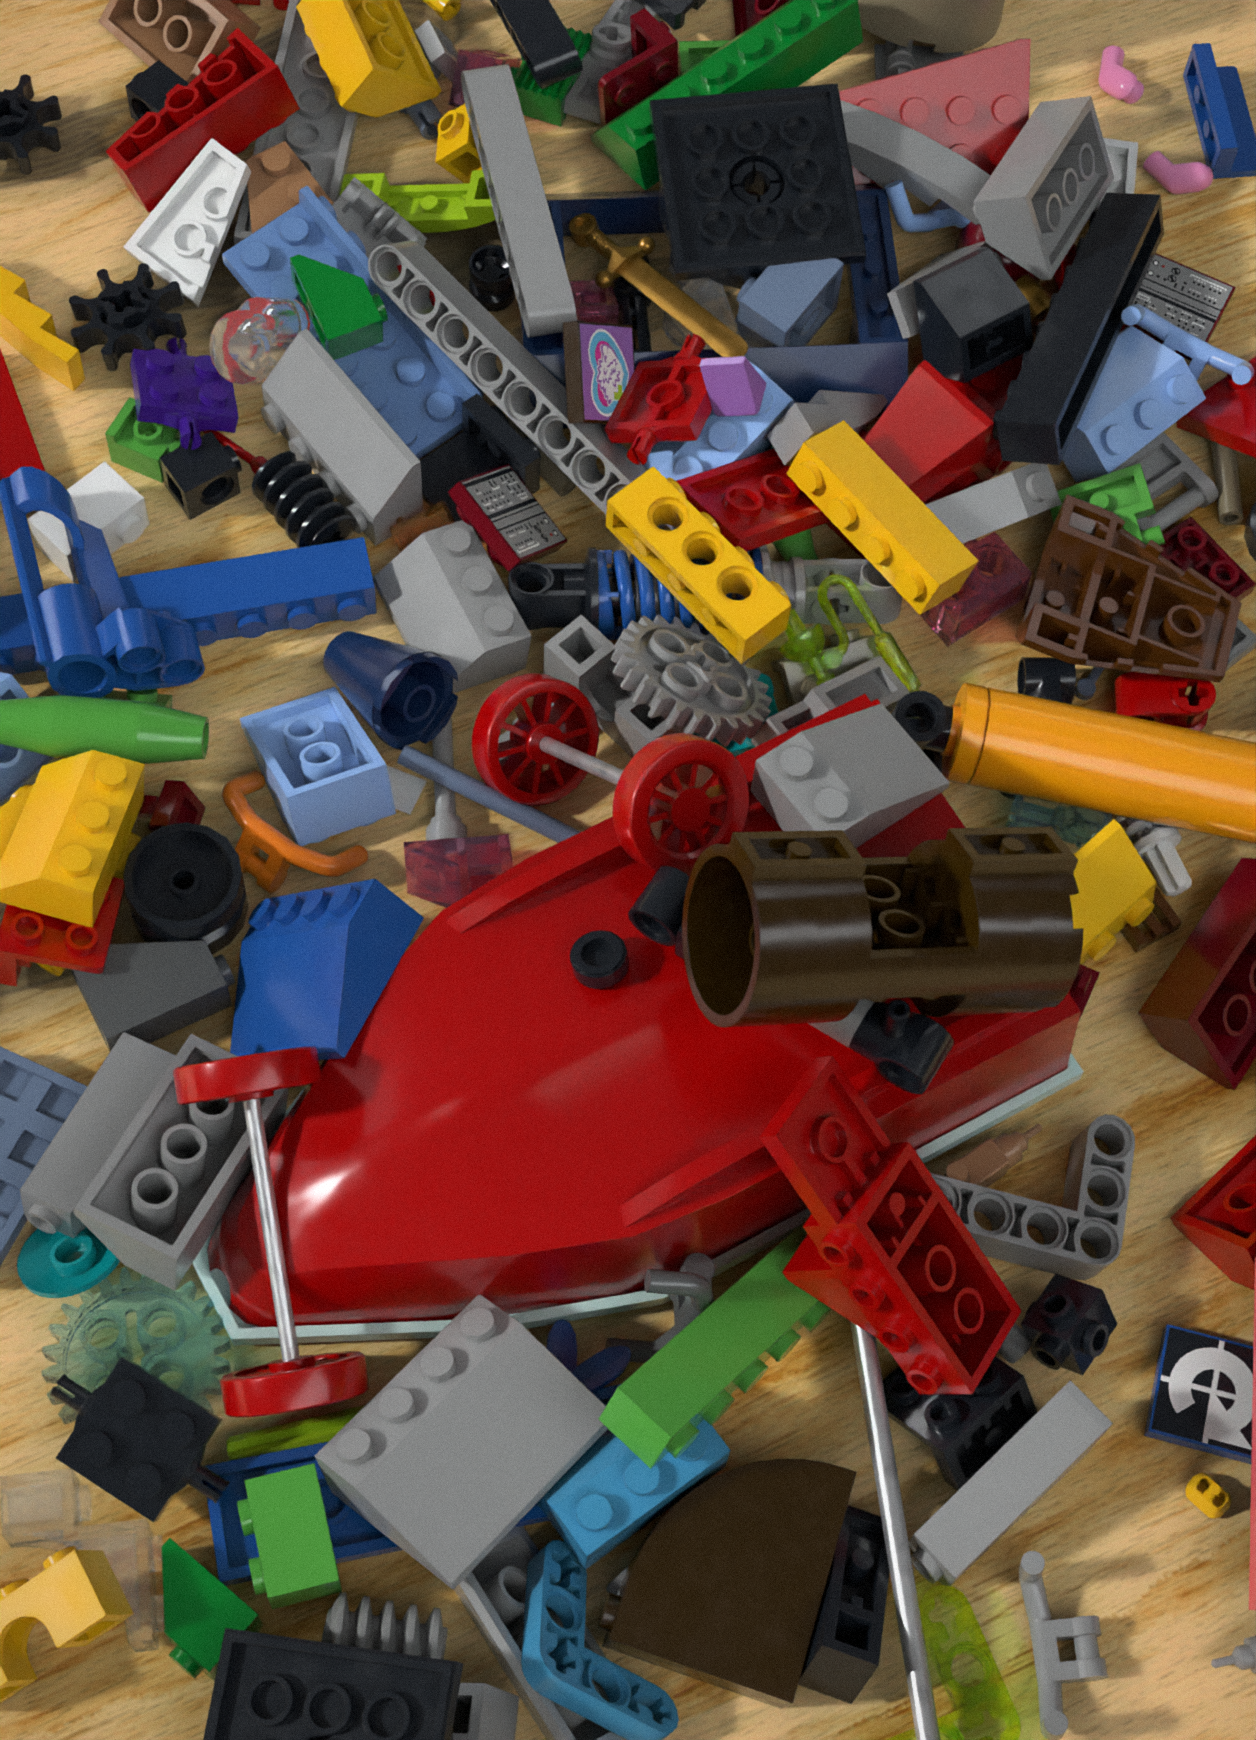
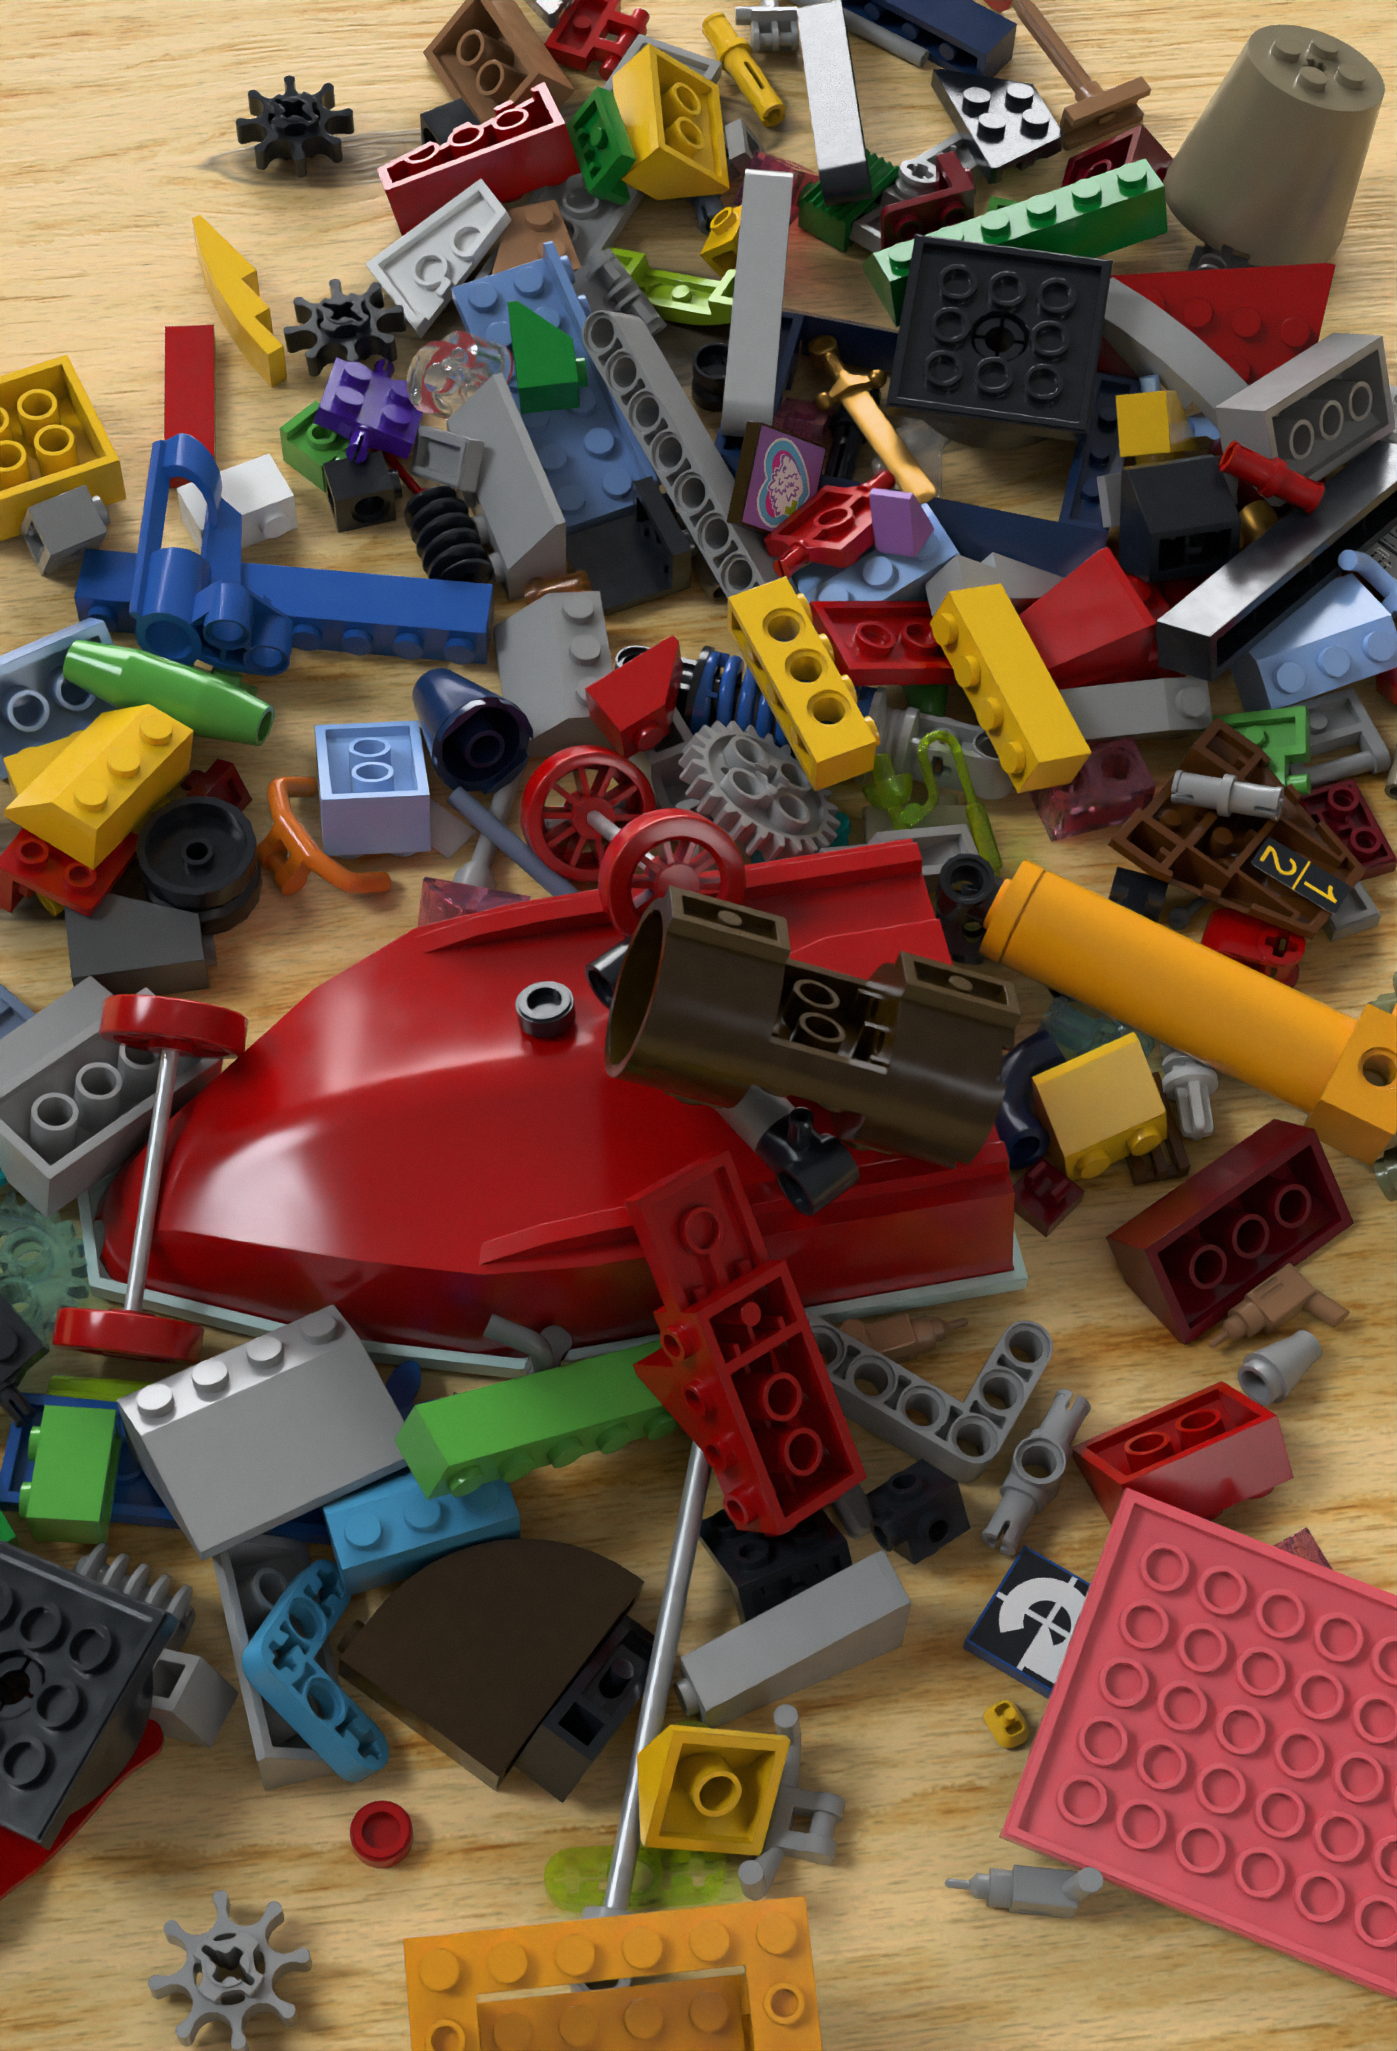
camera: 20 degrees right, 5 degrees down
blue slope [230,879,424,1060] -> none
tile [448,464,568,571] -> none
sand blue slope [735,258,844,348] -> none
light grey slope [750,703,950,849] -> none
none -> light grey tile [410,425,484,492]
none -> green bracket [566,86,636,205]
none -> red slope [585,635,683,759]
none -> yellow slope [637,1725,791,1856]
none -> light grey pin [981,1389,1091,1556]
none -> yellow slope [1116,390,1198,465]
none -> light grey pin [1171,770,1284,821]
none -> red pin [1219,441,1325,514]
none -> black sticker [1252,837,1350,914]

